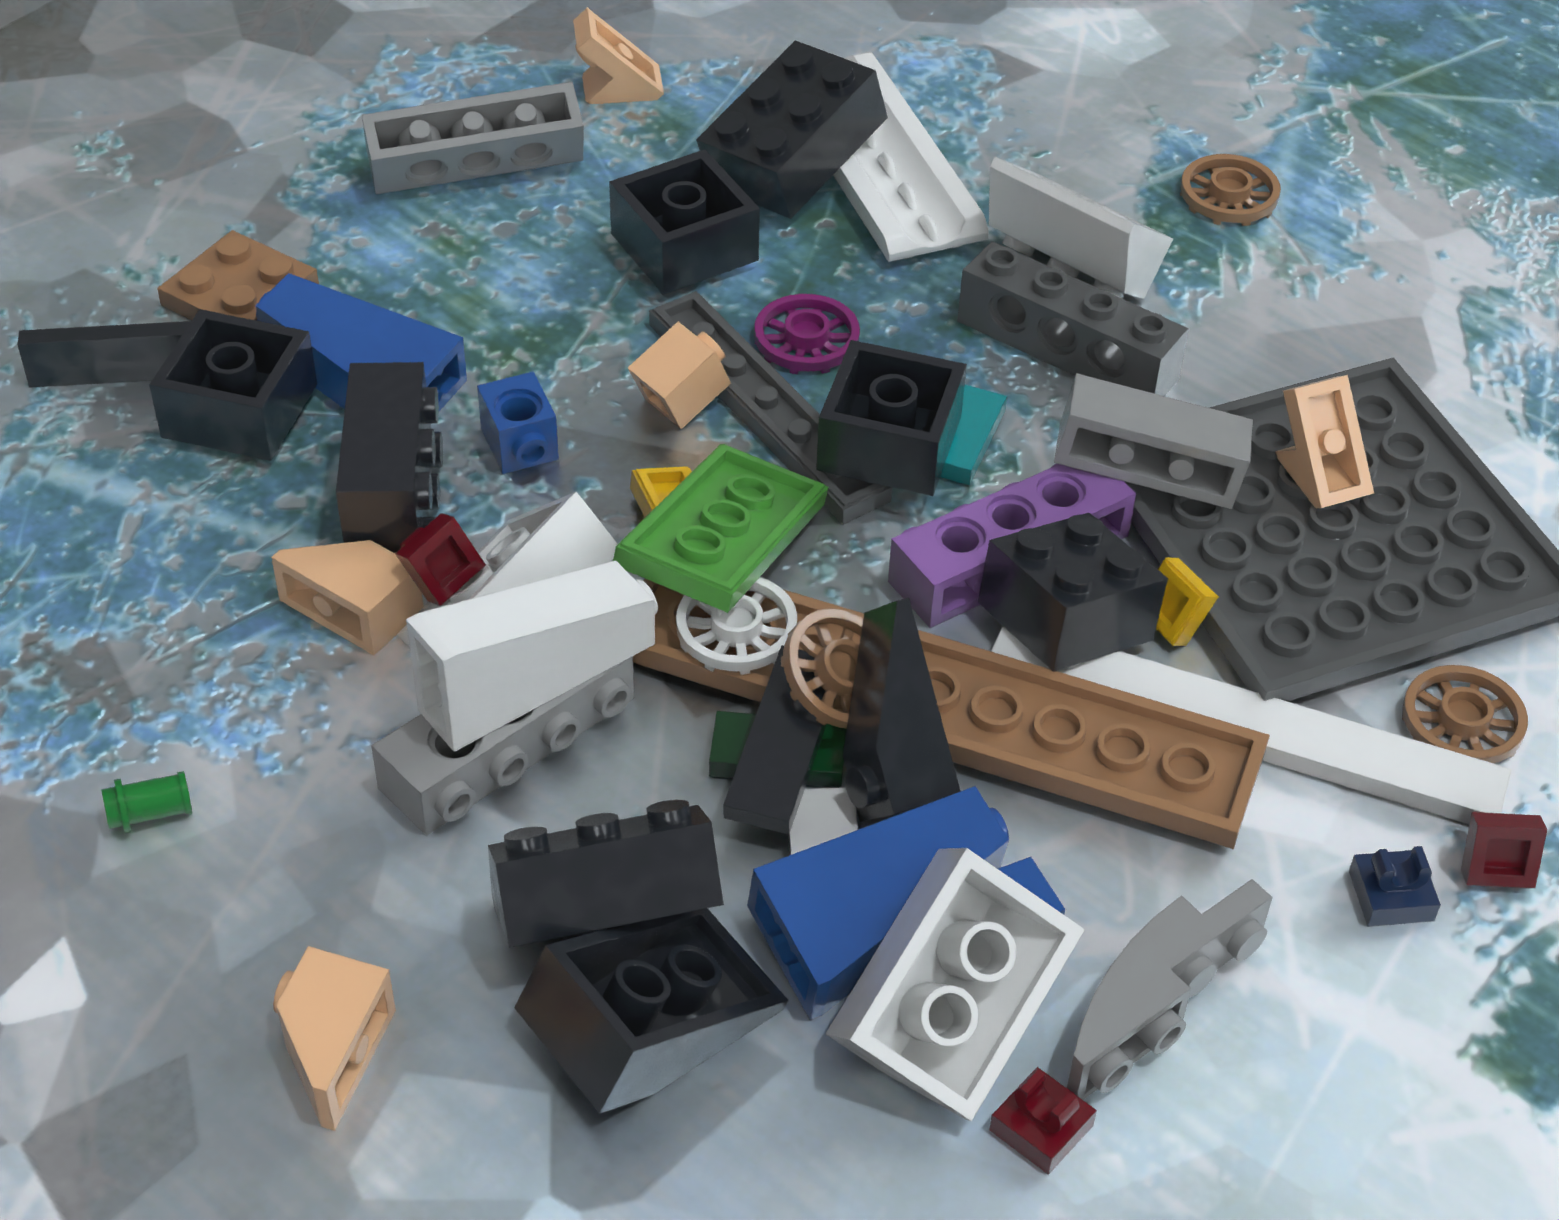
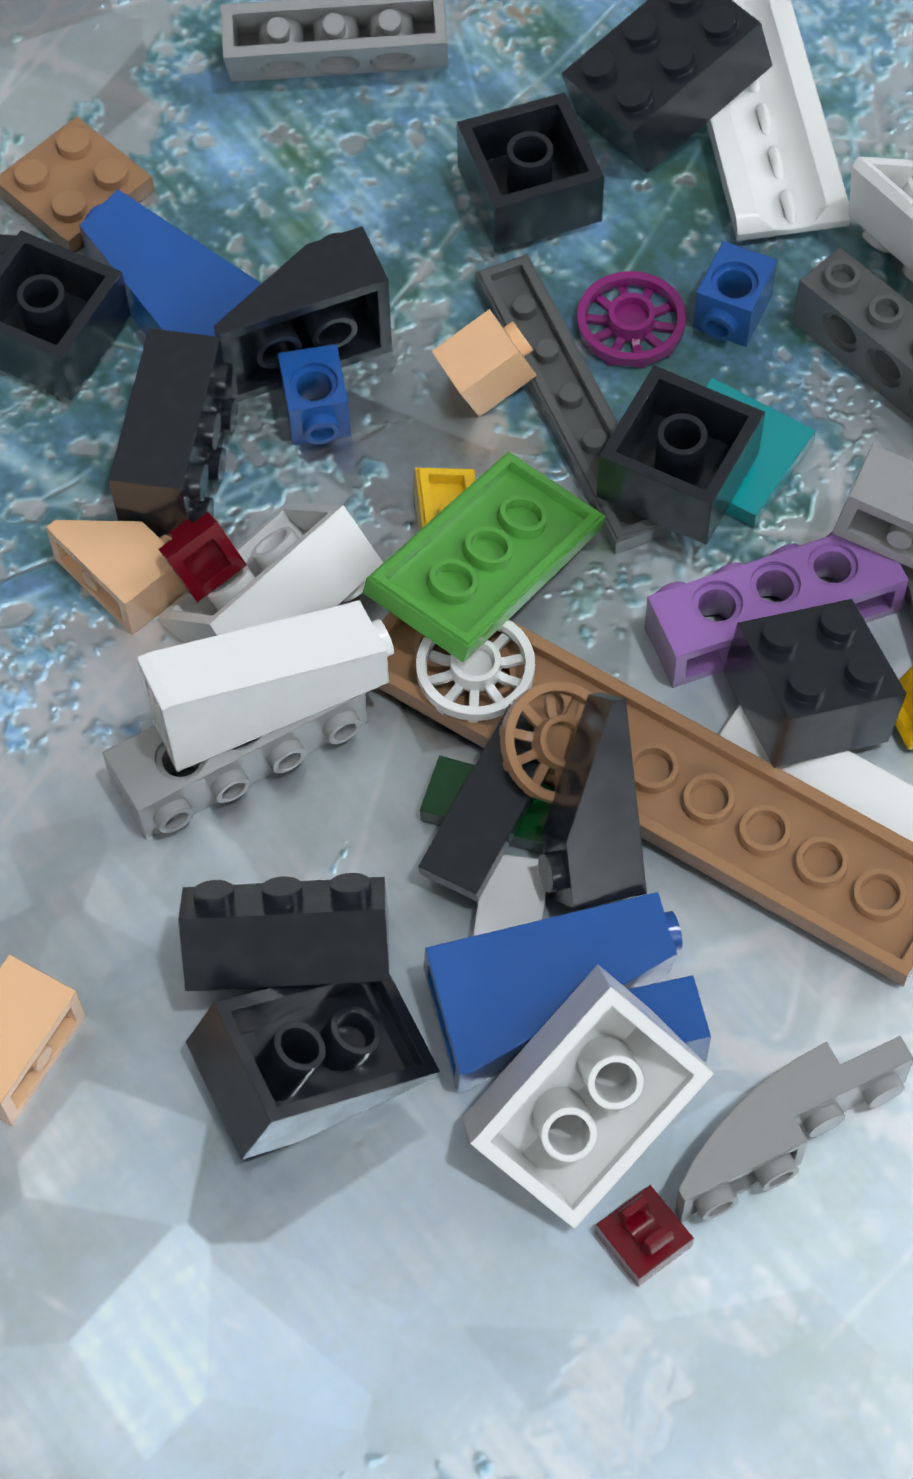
camera: 15 degrees right, 15 degrees up
none -> black slope [213,226,393,402]
none -> blue brick [693,241,777,347]

